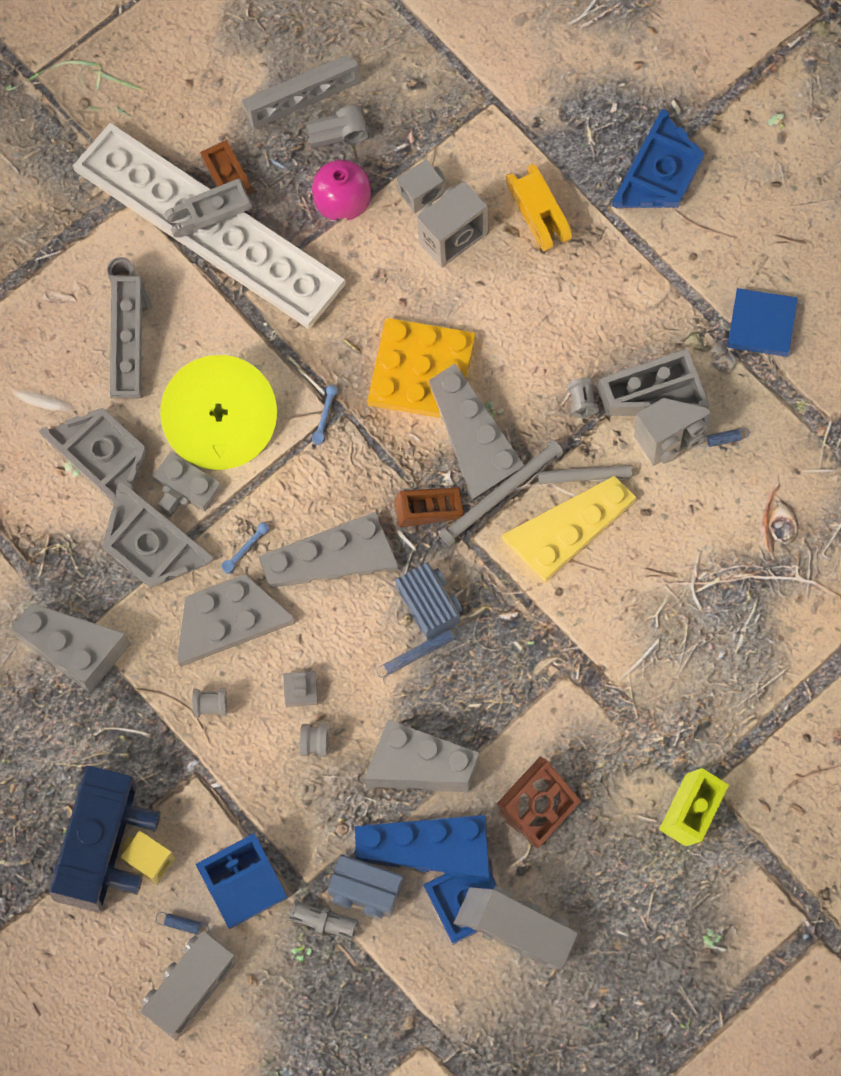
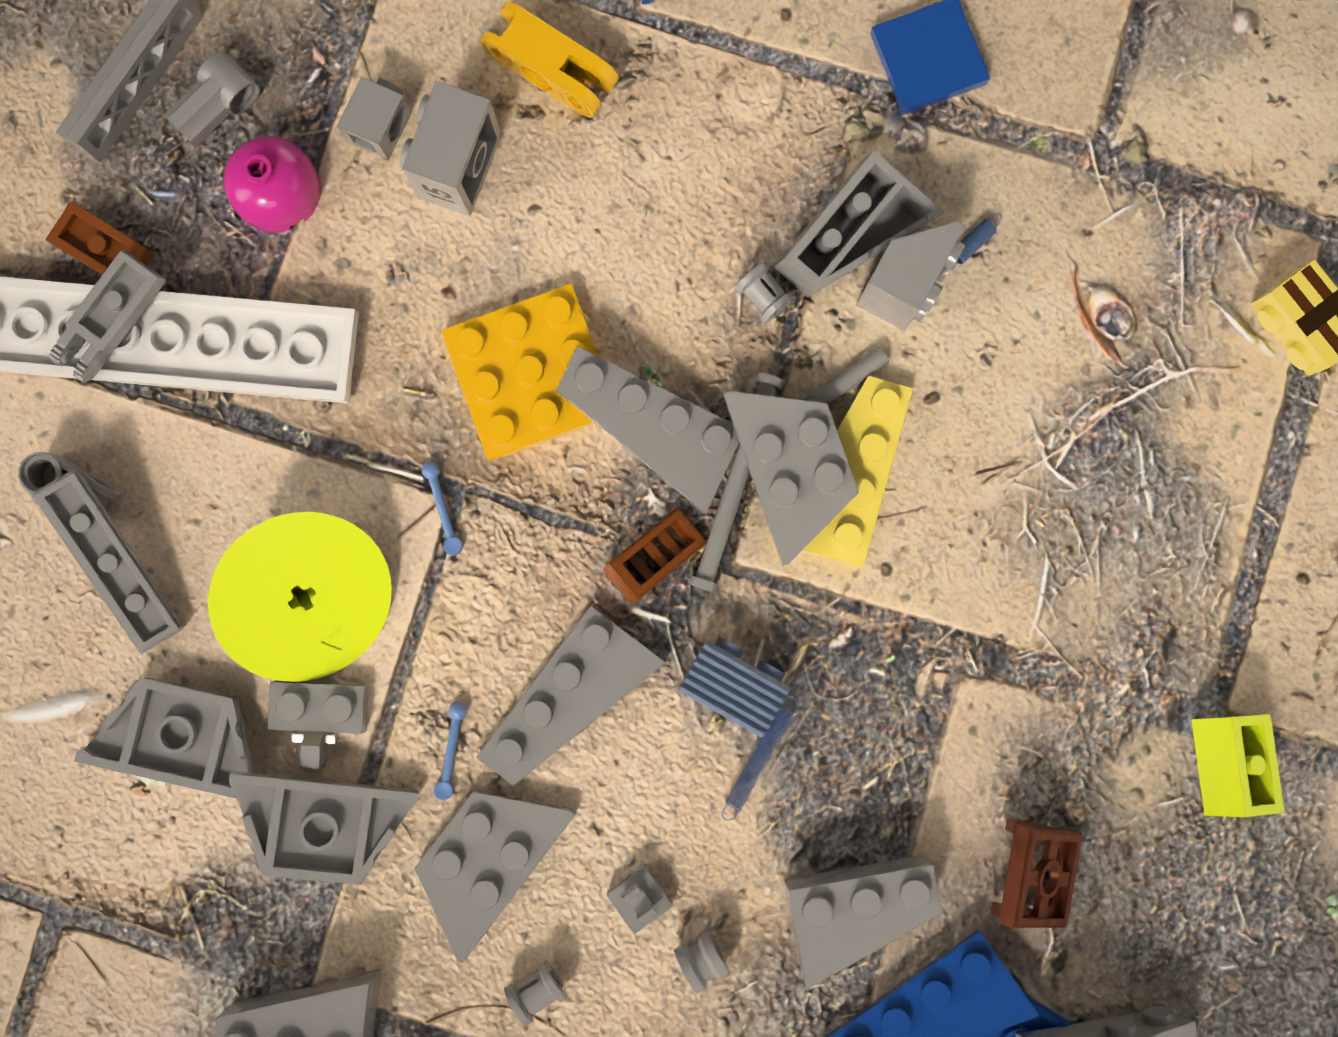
camera: 35 degrees left, 15 degrees up
none -> light grey wing [723,391,859,566]

